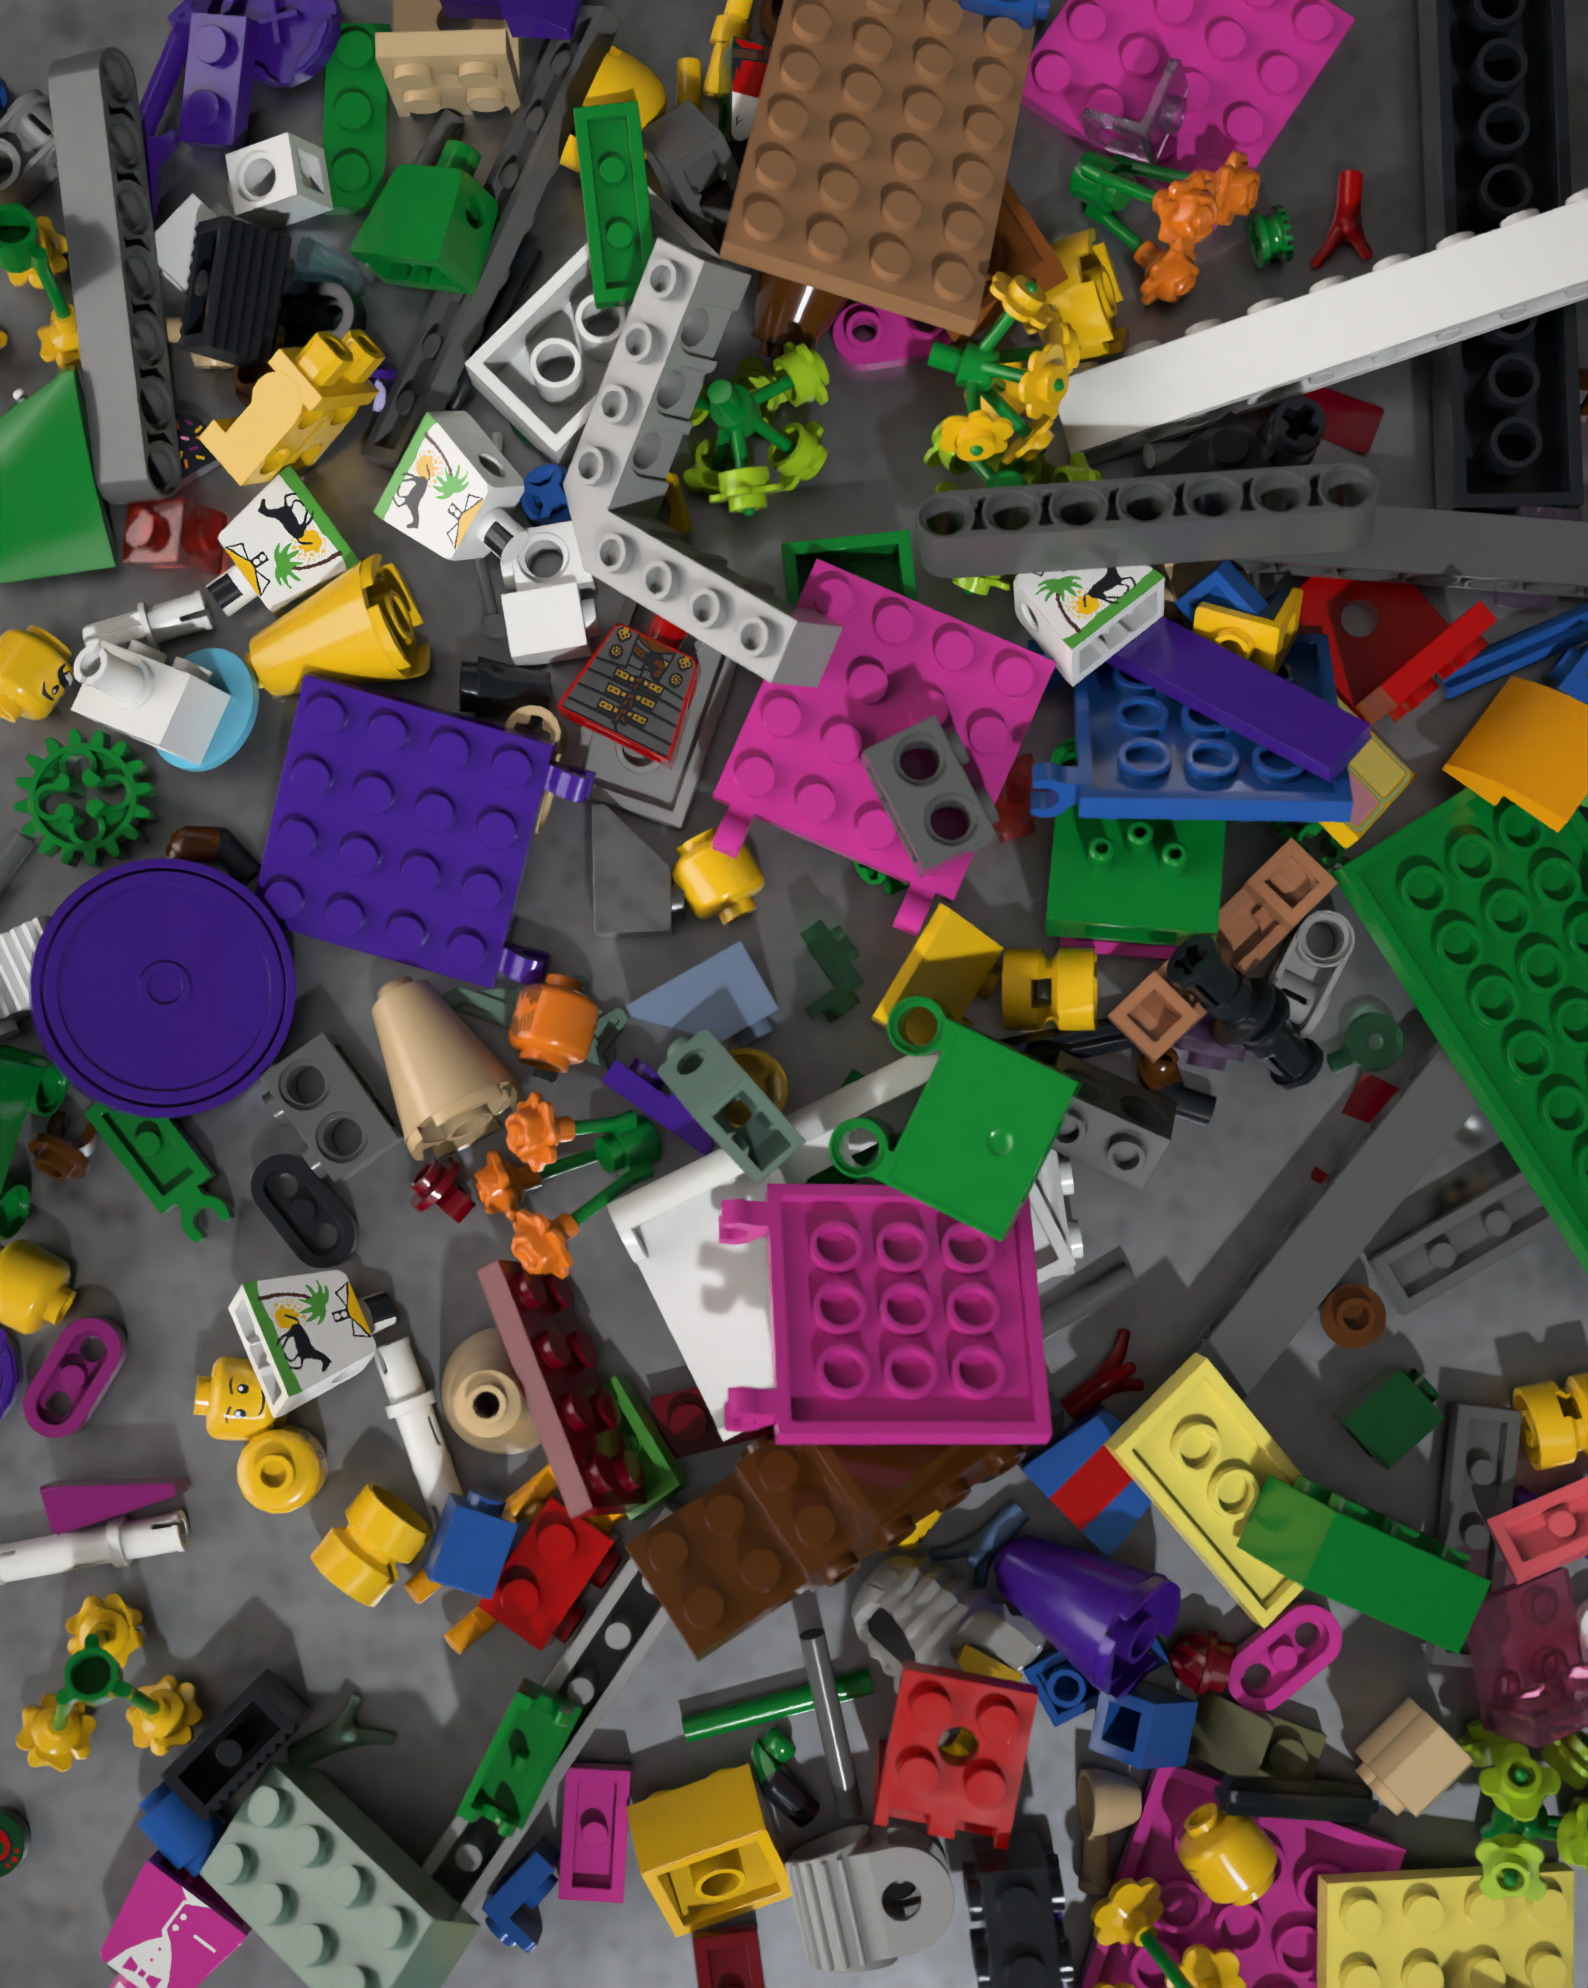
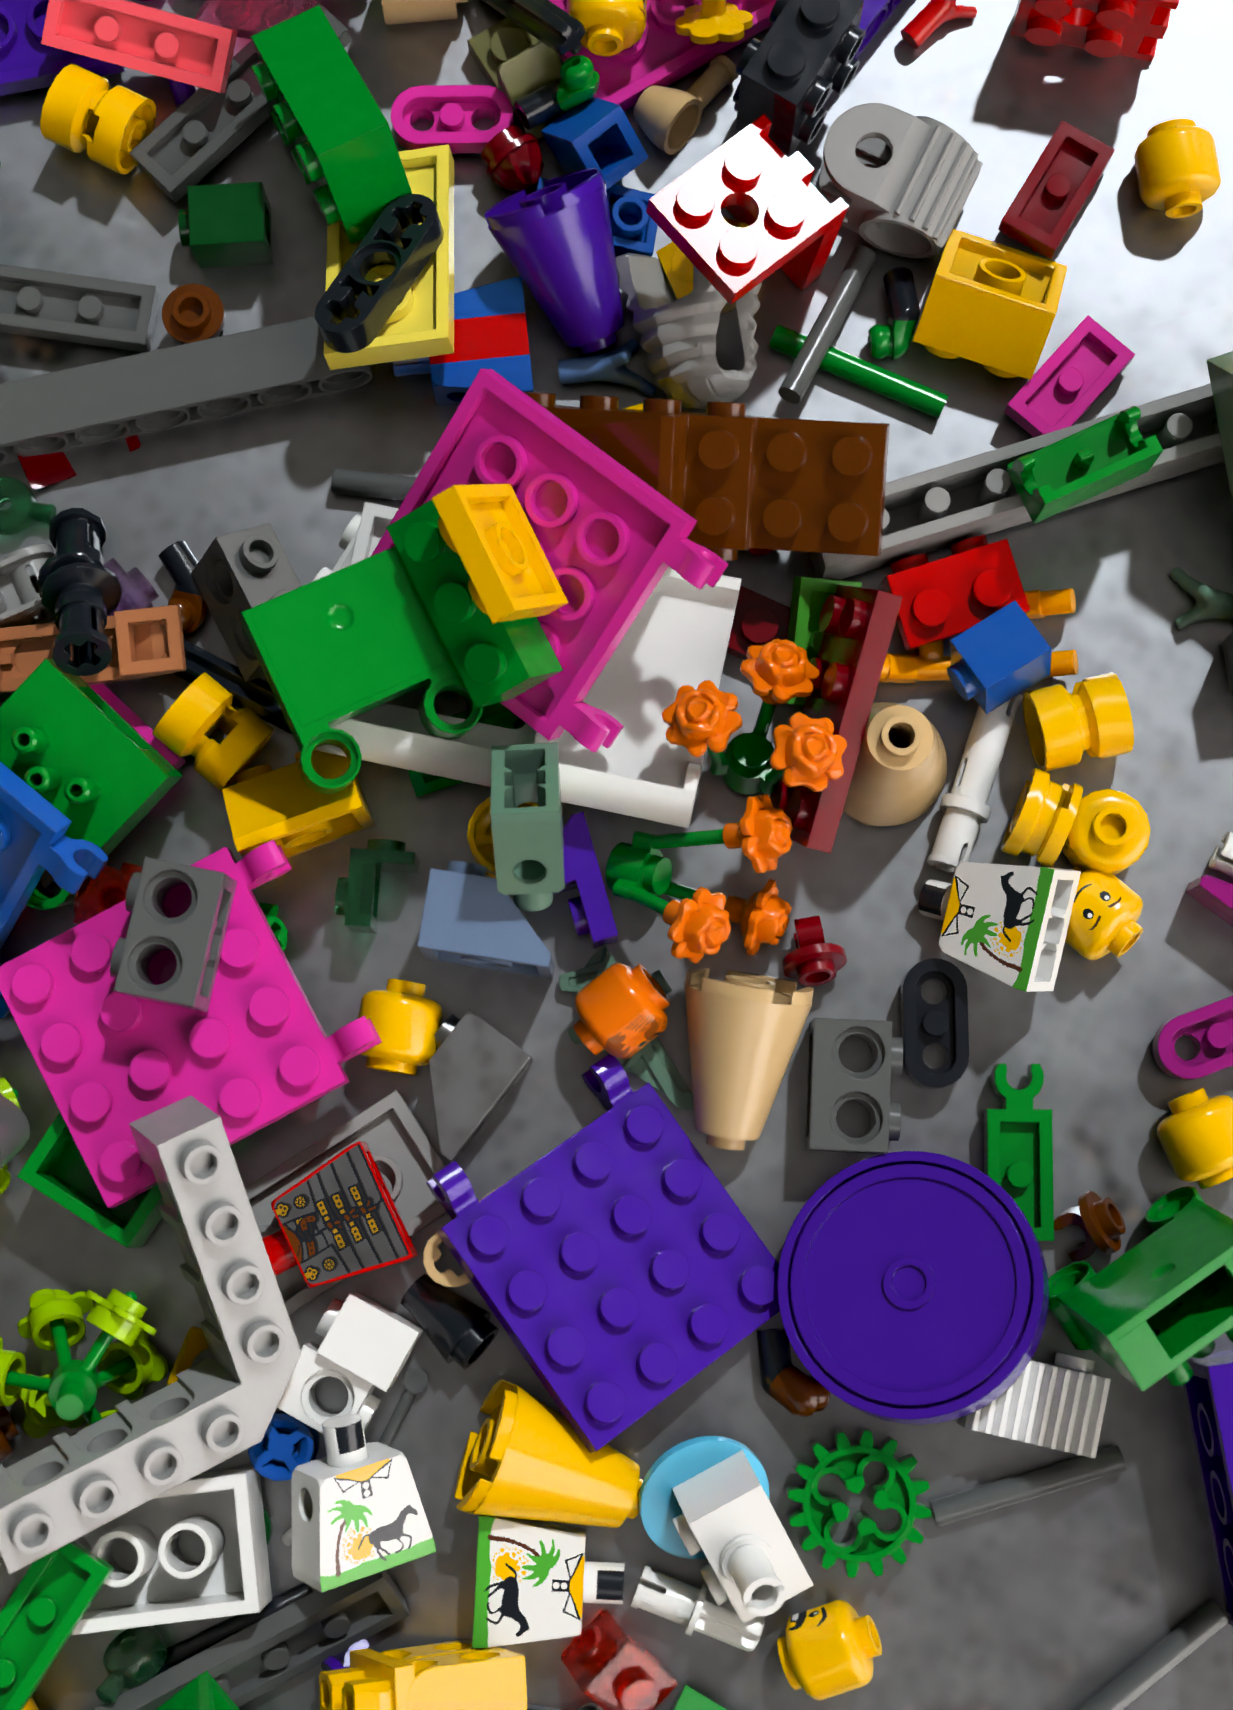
camera: 145 degrees left, 5 degrees down
blue bracket [481,1835,561,1954] -> none
red bar [1060,1328,1144,1422] -> none
none -> clear green piece [96,1626,167,1705]
none -> black beam [315,194,444,353]
none -> green brick [386,499,563,708]
none -> yellow plate [432,484,568,623]
none -> arm [514,55,600,130]
none -> orange plant [662,639,847,795]
none -> yellow wheel [1001,768,1083,868]

